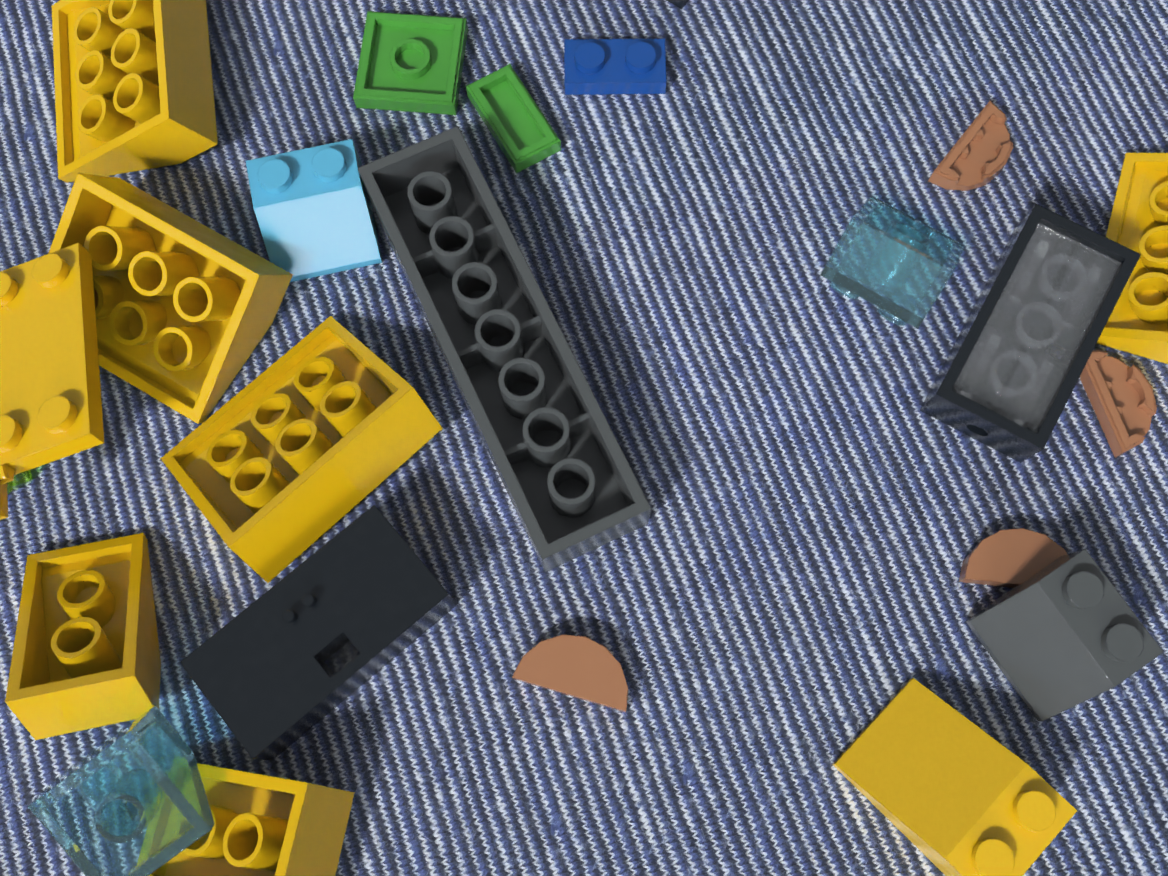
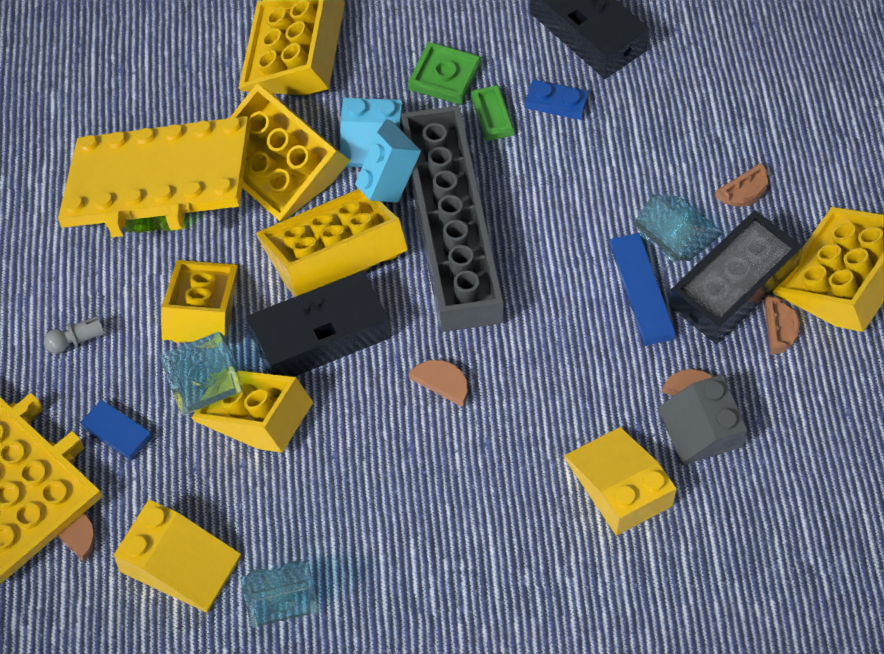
camera: 15 degrees right, 15 degrees down
none -> medium azure slope [355,119,421,203]
none -> blue tile [609,233,676,346]

